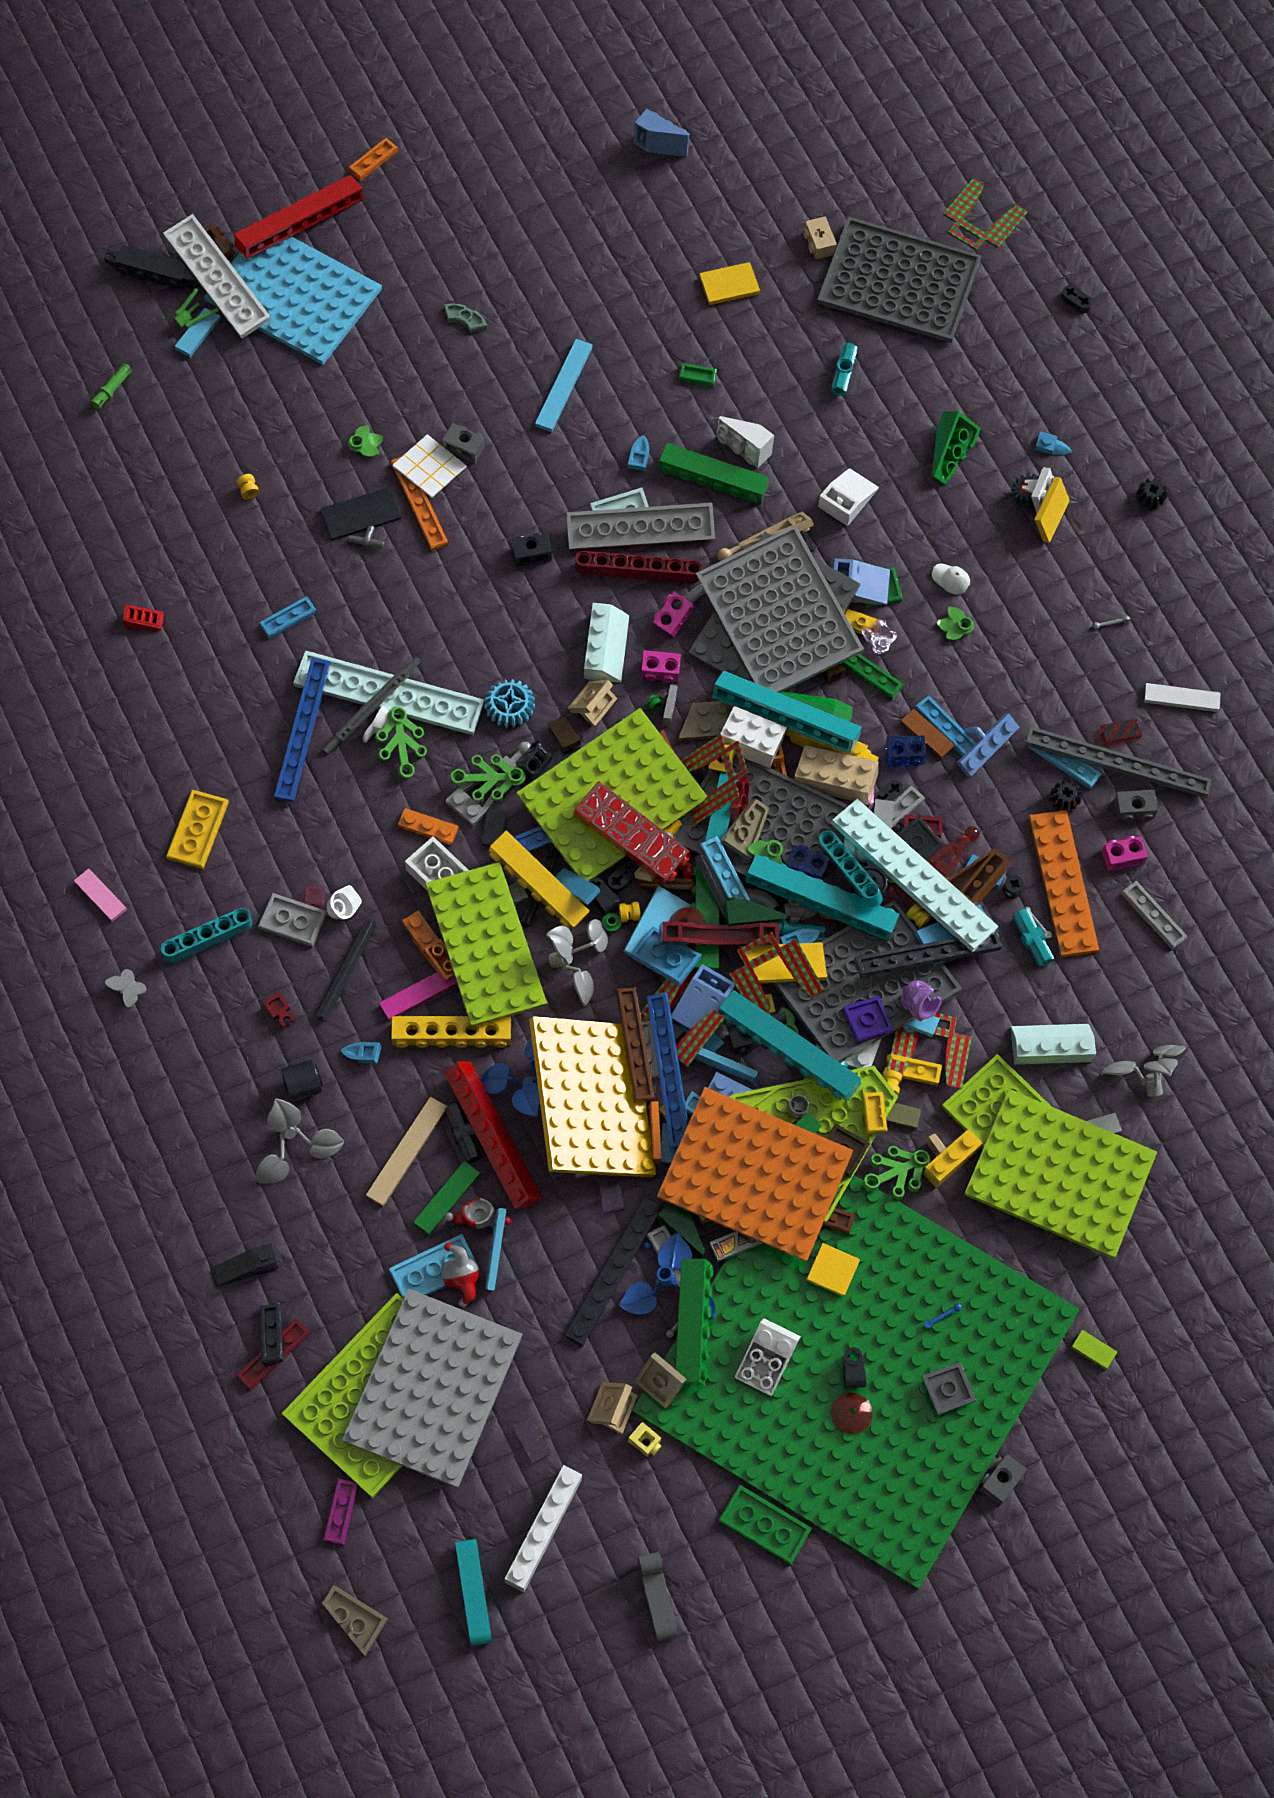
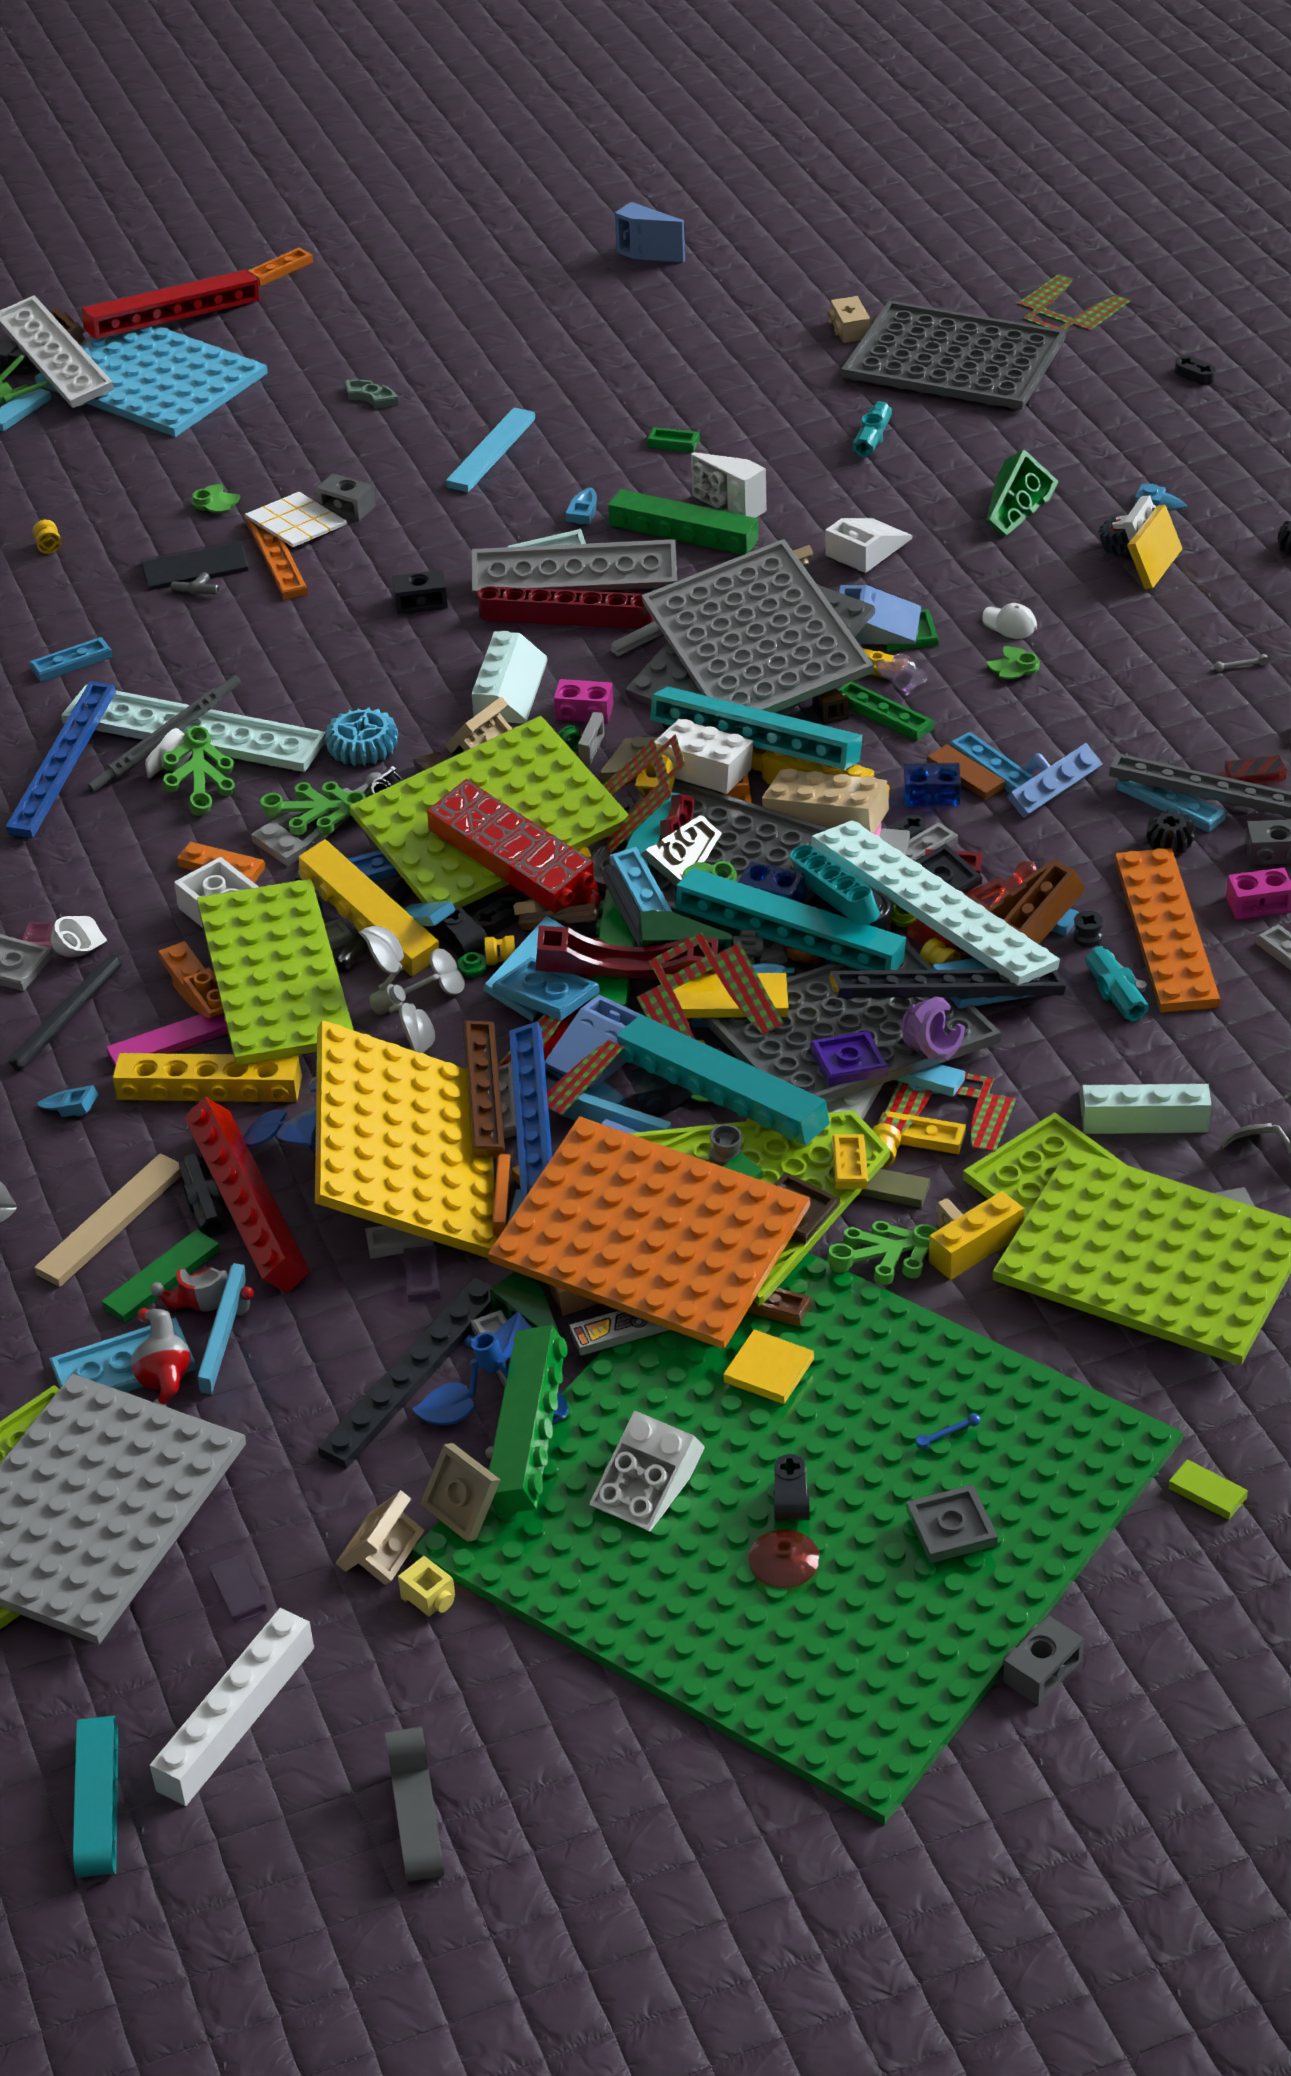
camera: 10 degrees right, 25 degrees down
dark pink brick [653,592,695,637] -> none
yellow tile [699,262,760,305] -> none
green tile [718,1485,812,1566] -> none

